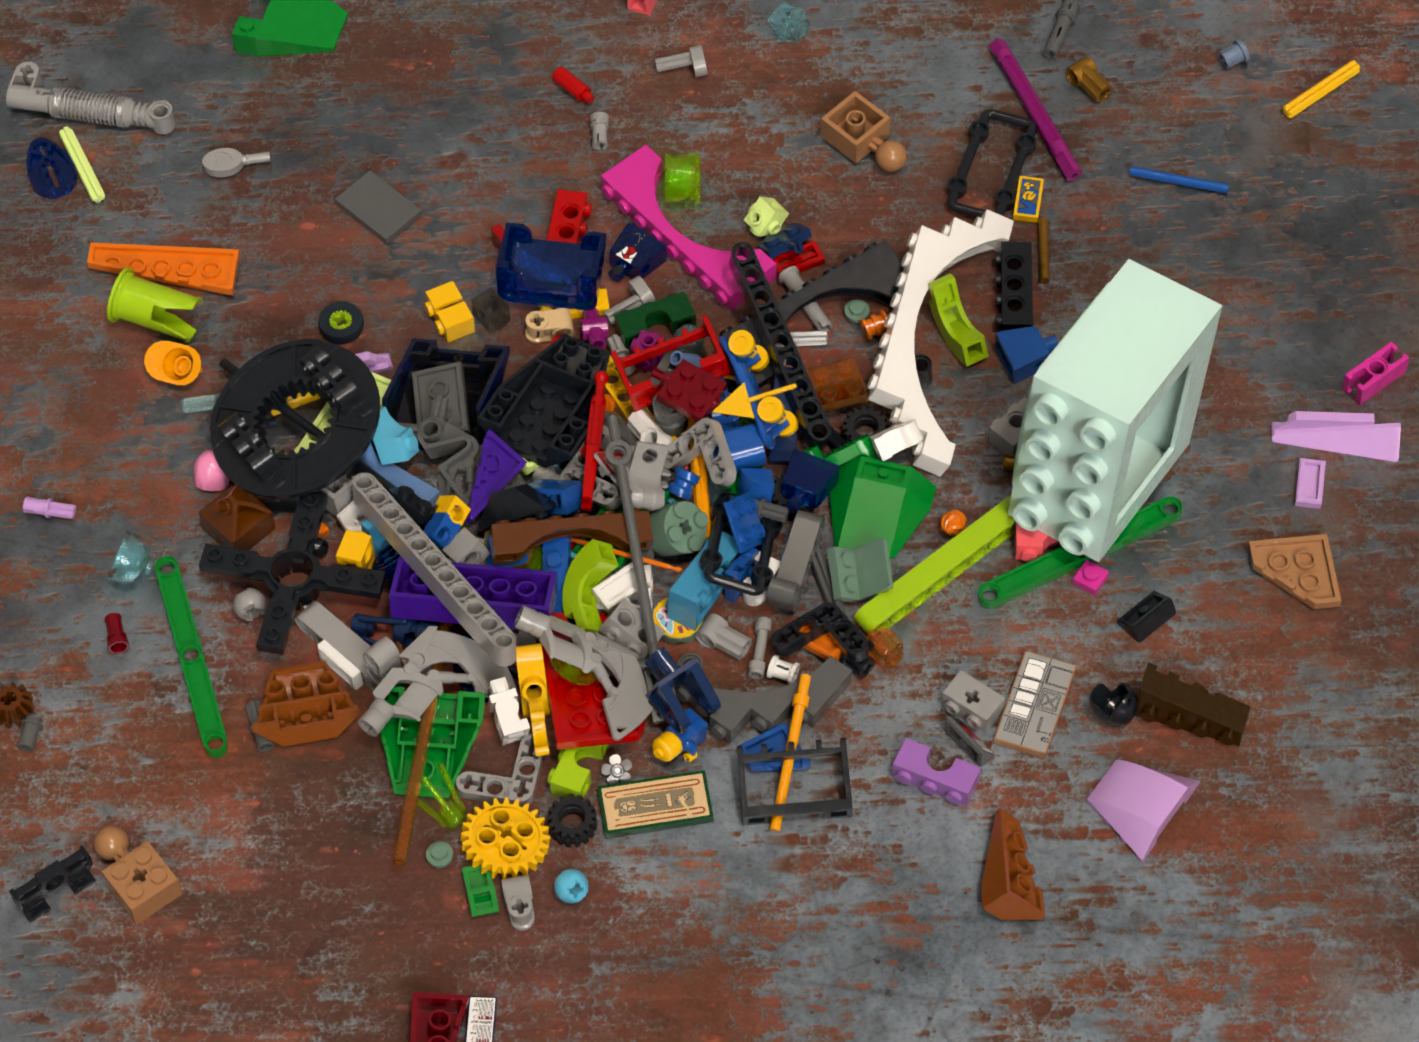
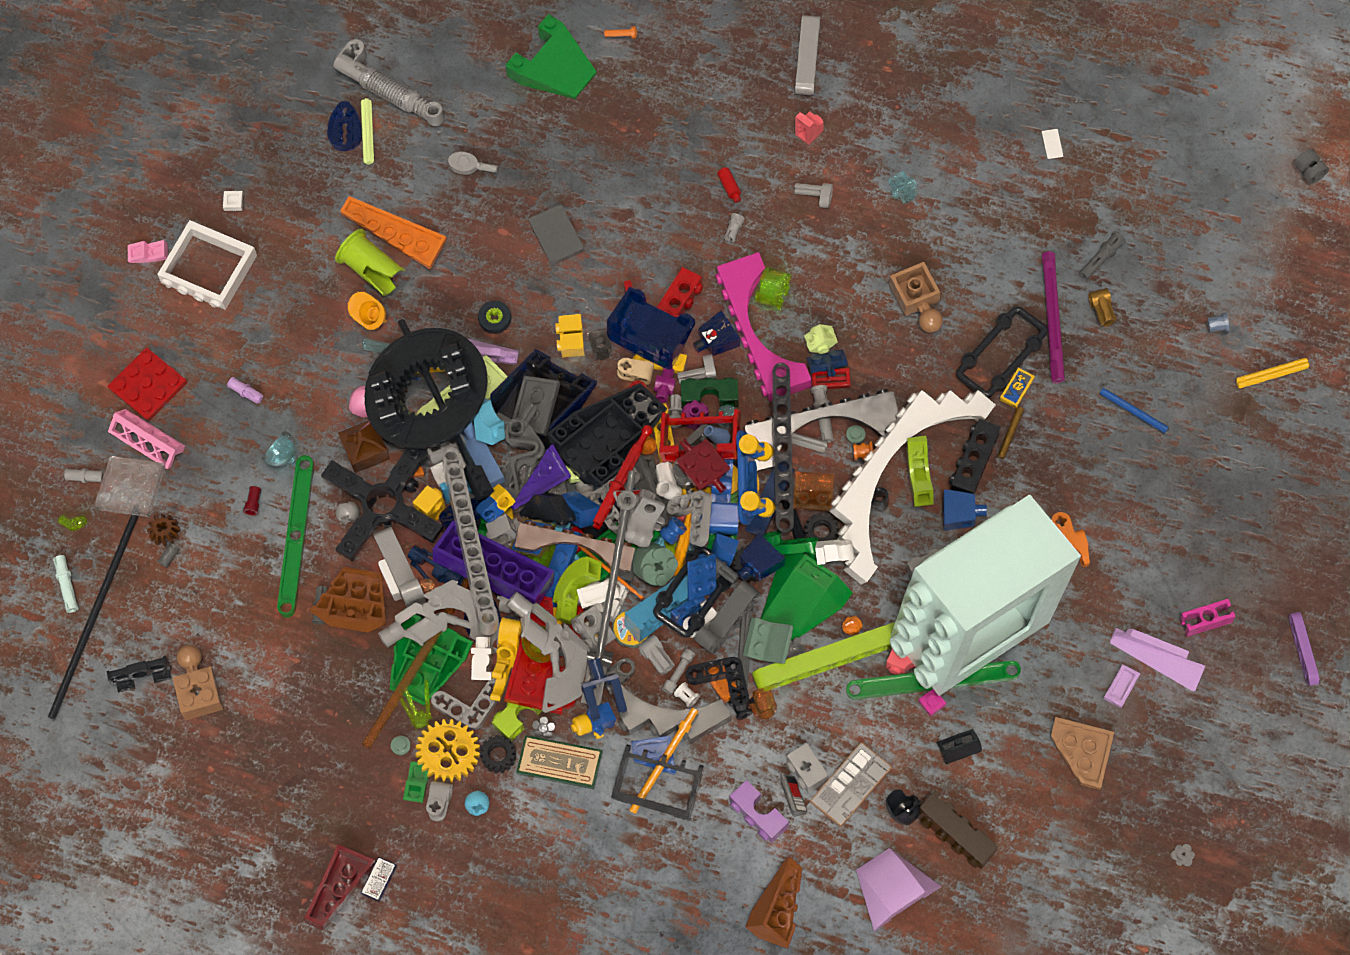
camera: 25 degrees right, 10 degrees up
yellow piece [712,383,797,419] -> none

